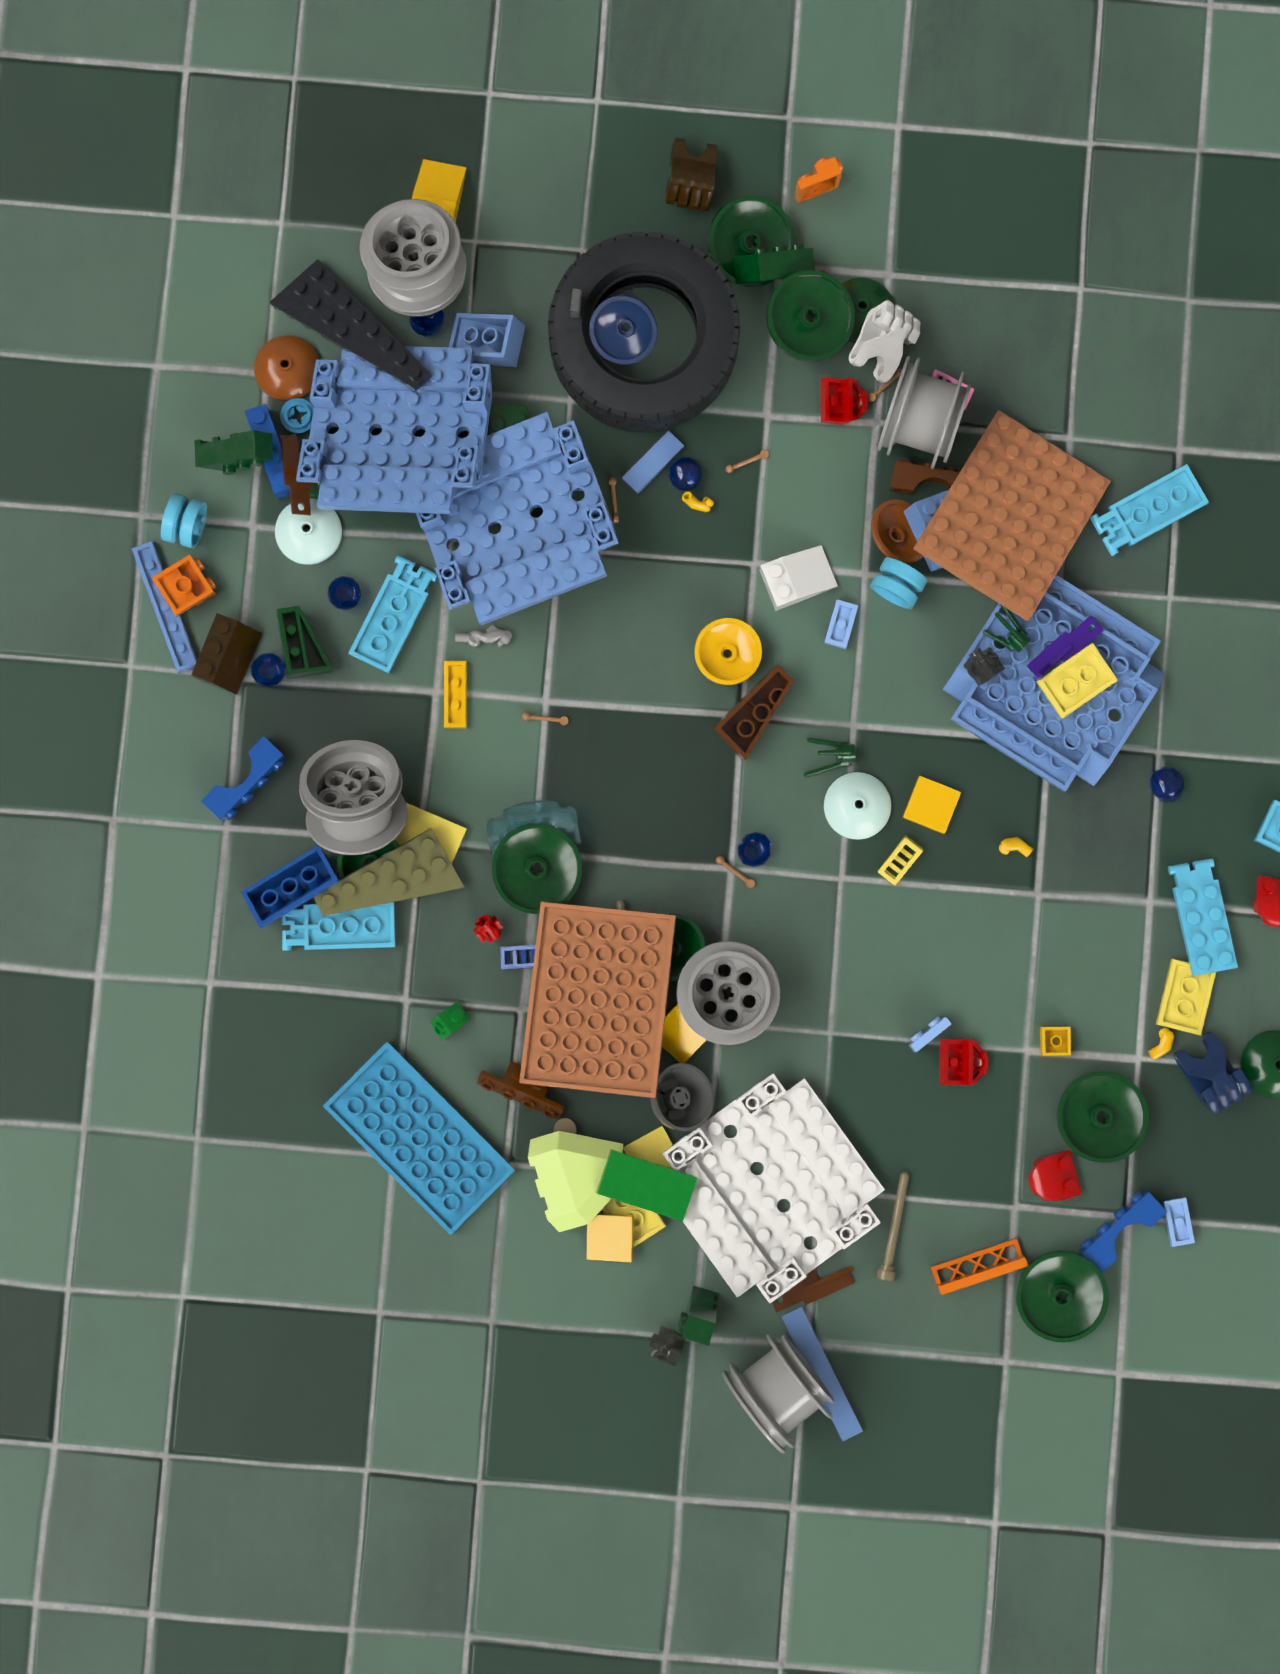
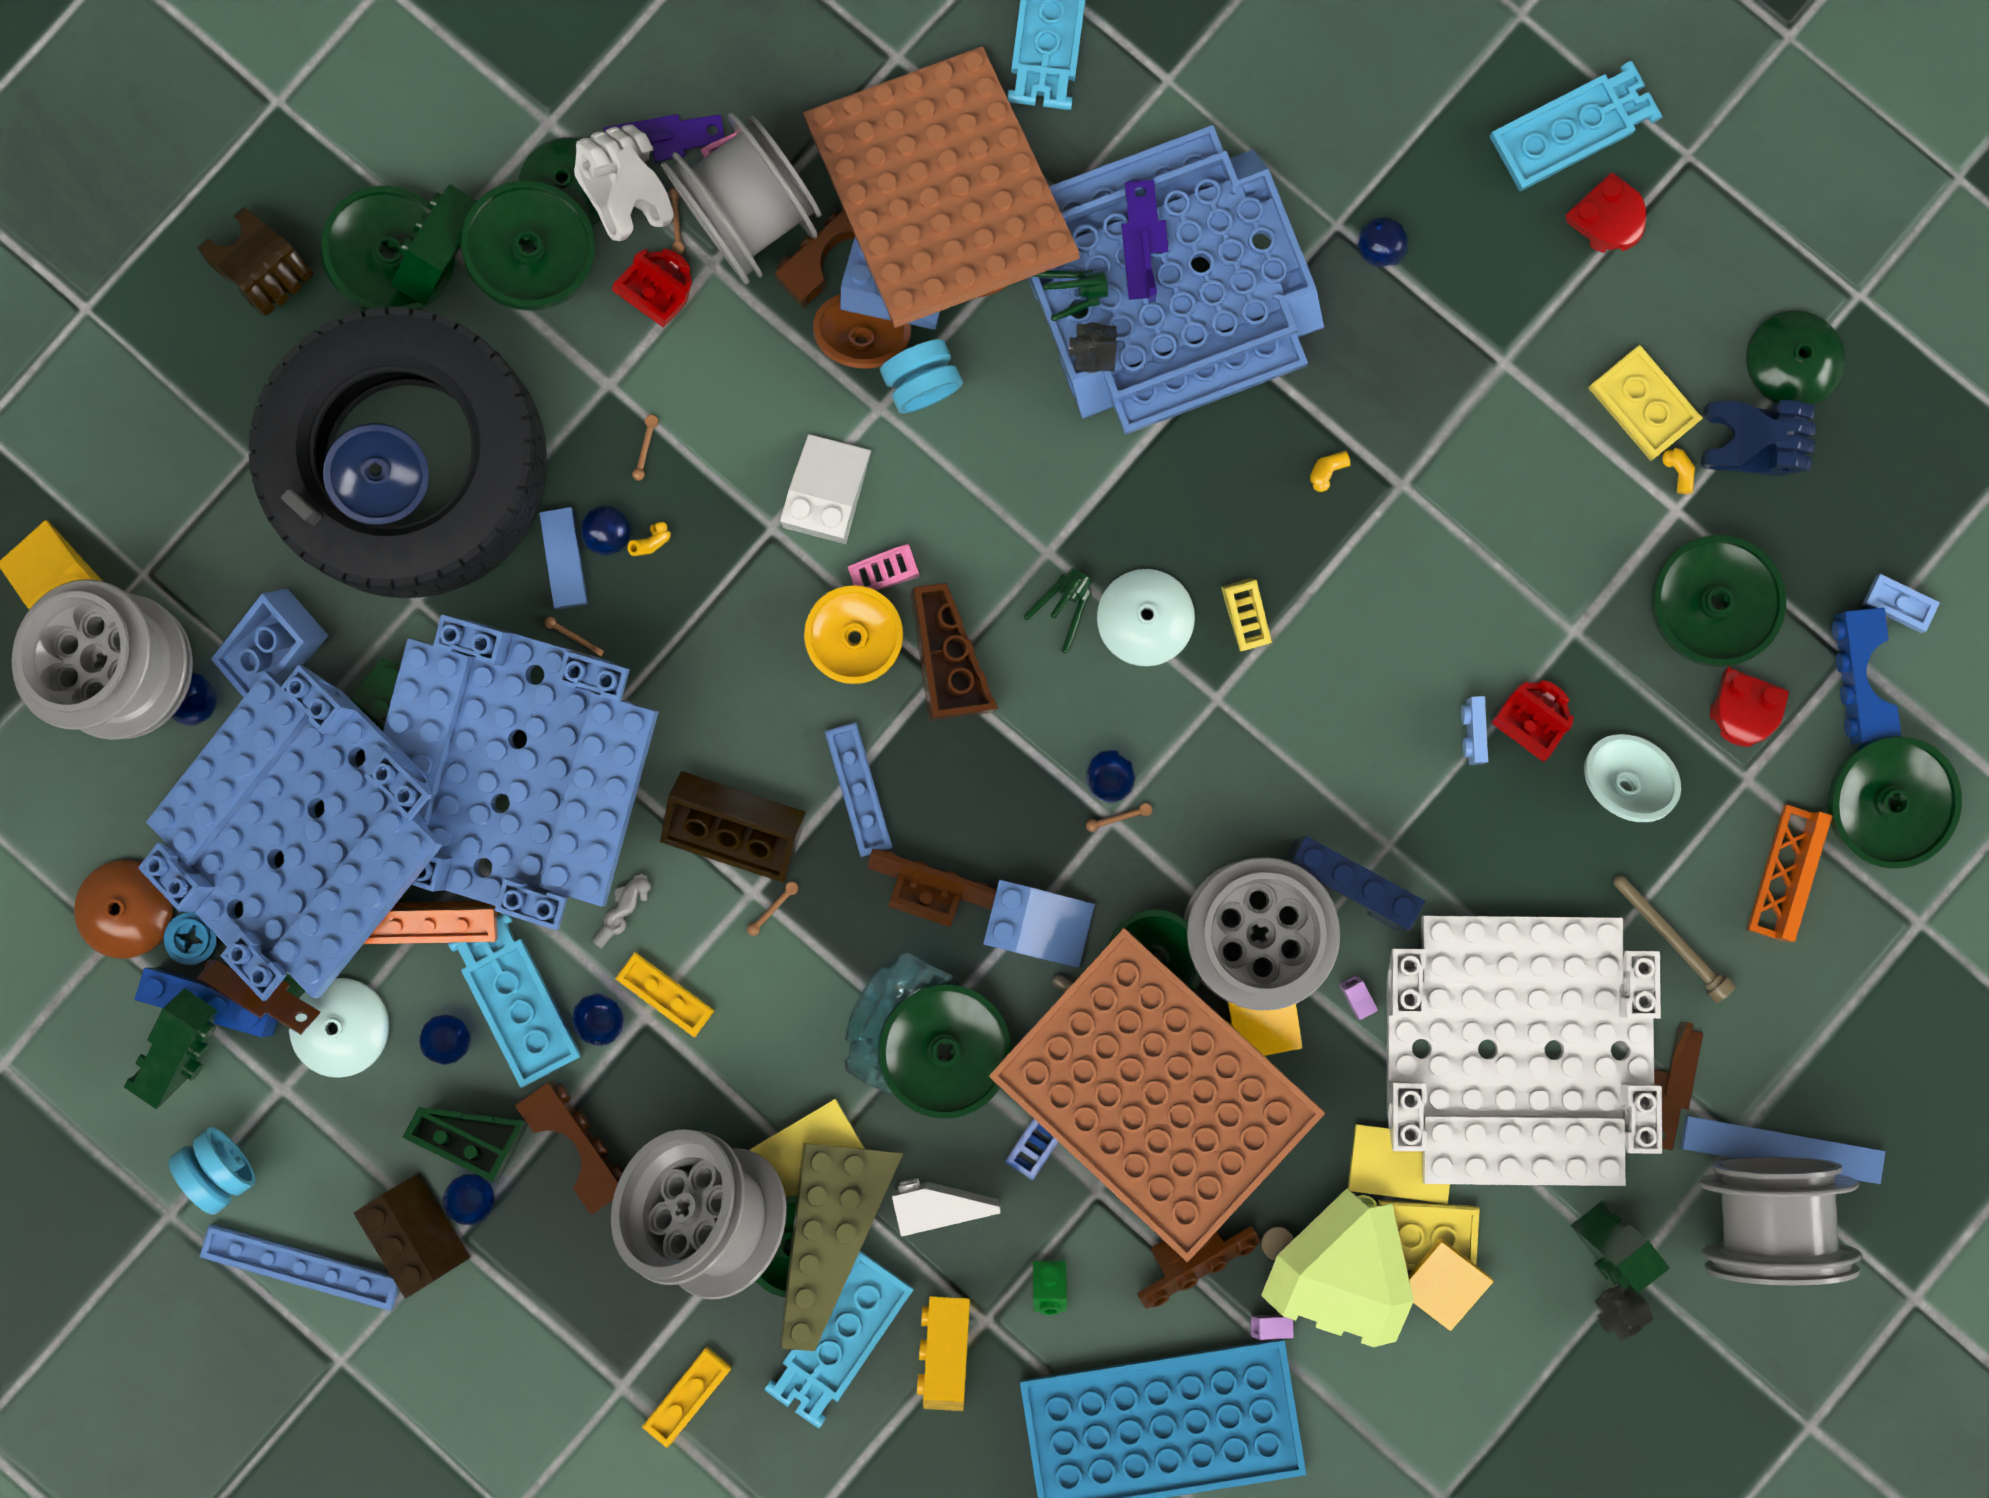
camera: 50 degrees left, 0 degrees up
orange plate [152,554,217,617] -> none
blue arch [201,736,286,821] -> none
blue slope [241,845,340,929] -> none
black wing [269,259,432,392] -> none
red gear [473,915,503,943] -> none
green tile [596,1149,697,1222] -> none
dark grey piece [650,1063,714,1131] -> none
orange plate [794,157,843,204] -> none
light blue plate [824,600,858,649] -> none
yellow tile [902,776,961,834] -> none
light yellow tile [1036,643,1118,719] -> none
yellow piece [1040,1027,1071,1055] -> none
medium azure hinge [1168,858,1238,977] -> none
none -> orange fence [364,901,499,944]
none -> reddish brown arch [515,1080,624,1215]
none -> clear blue hair [572,993,625,1047]
none -> dark purple piece [603,114,725,163]
none -> yellow tile [642,1346,732,1448]
none -> dark brown slope [660,771,806,883]
none -> medium blue tile [825,722,893,857]
none -> bright pink slope [848,543,920,591]
none -> reddish brown bracket [868,849,997,927]
none -> white slope [892,1178,1001,1237]
none -> yellow wedge [917,1296,970,1411]
none -> medium blue slope [983,880,1095,968]
none -> lavender piece [1251,1314,1294,1340]
none -> dark blue arch [1285,836,1425,931]
none -> lavender piece [1339,975,1379,1020]
none -> light aqua dish [1584,734,1681,822]

